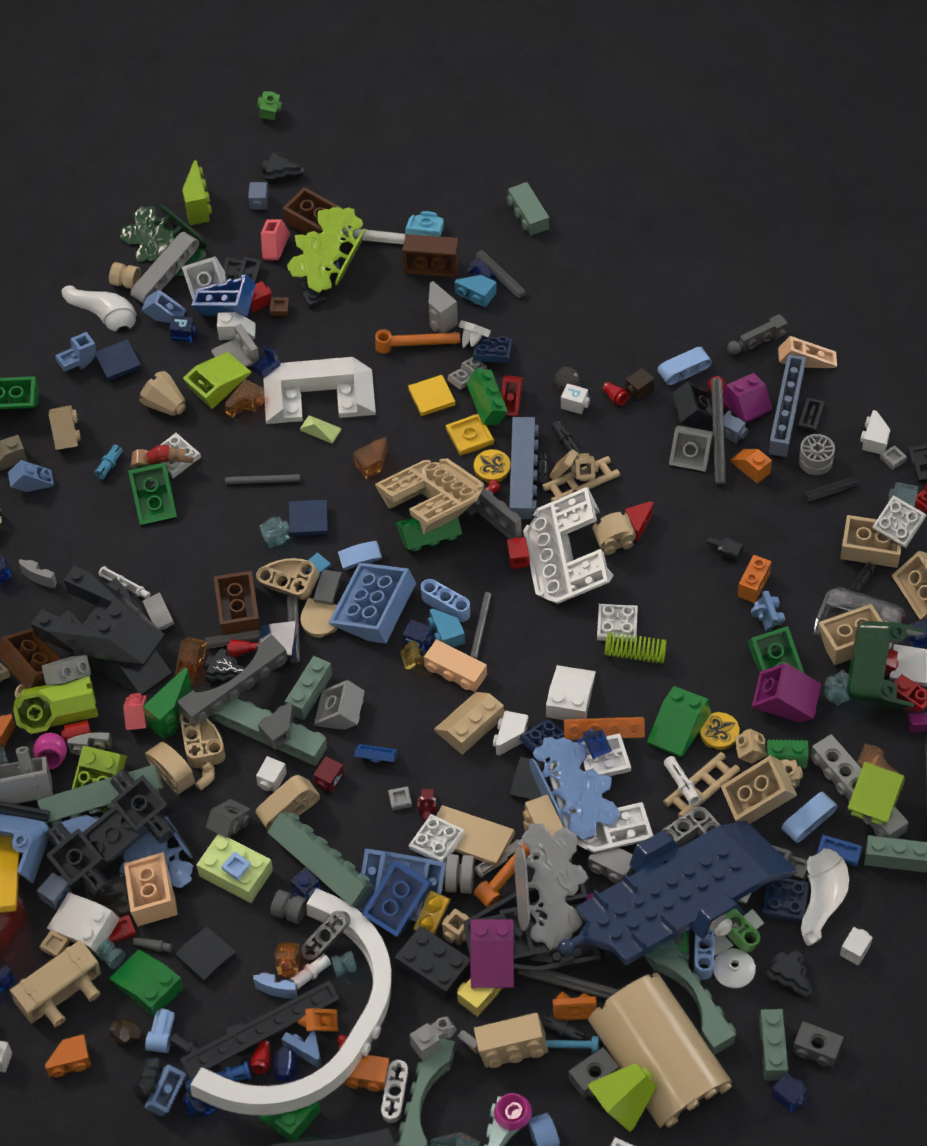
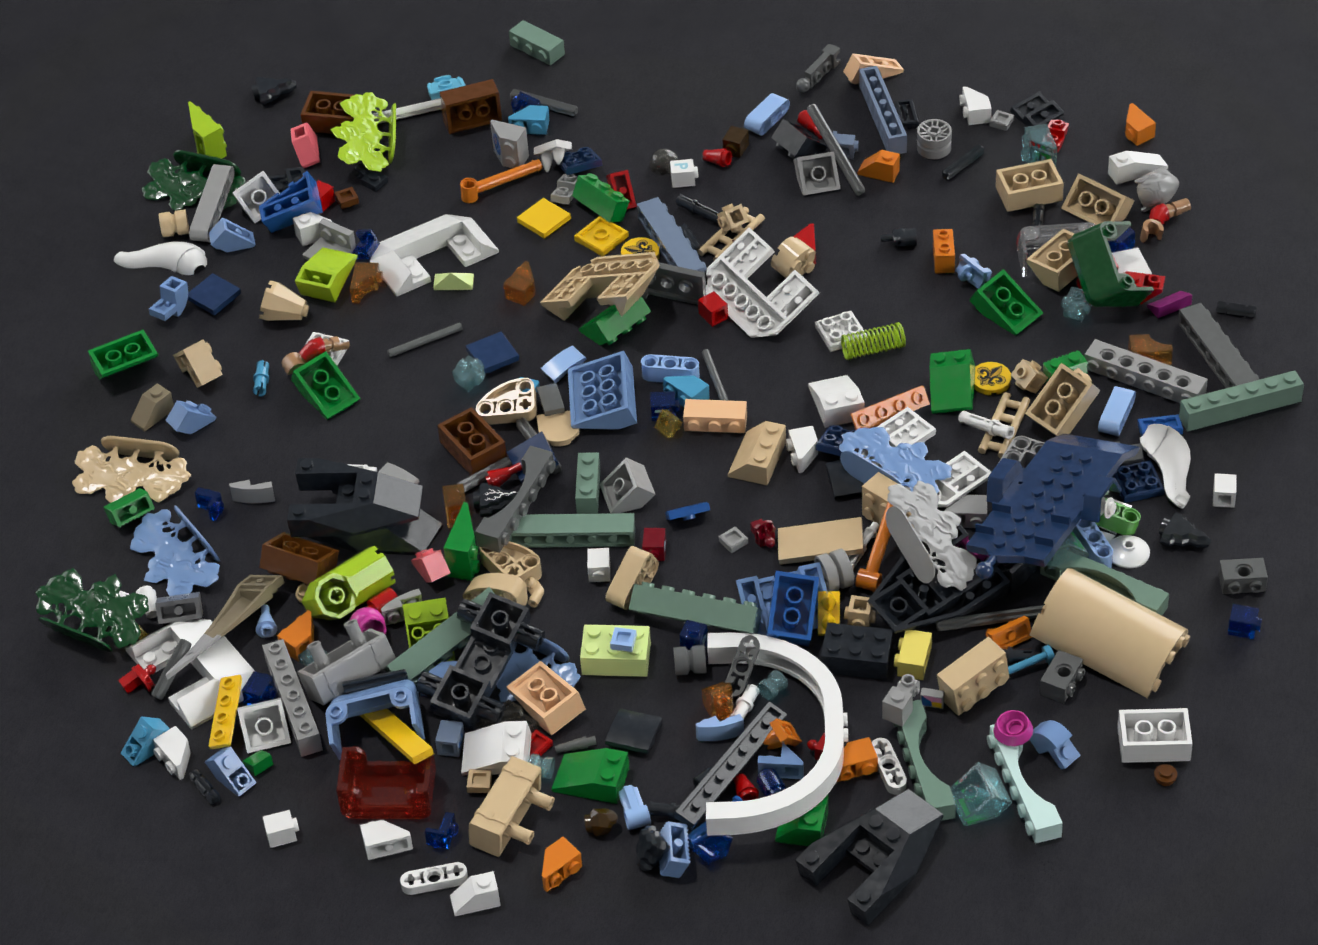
camera: 25 degrees left, 10 degrees down
light grey brick [42,655,91,685] -> none
clear blue brick [169,315,198,342] -> none
dark grey brick [206,799,251,838] -> none
sand blue brick [248,182,269,210] -> none
bright green brick [257,91,282,120] -> none
dark grey slope [258,702,294,750] -> none
white tile [409,814,466,862] -> none
magenta slope [470,919,514,988] -> none
tan tile [549,450,578,480] -> none
clear blue bracket [578,729,612,759] -> none
lime slope [588,1063,657,1132] -> none
magenta slope [723,373,773,423] -> none
magenta slope [752,663,821,723] -> none
sand green arch [759,1009,788,1081] -> none
lime slope [848,762,905,826] -> none
white tile [872,496,926,548] -> none

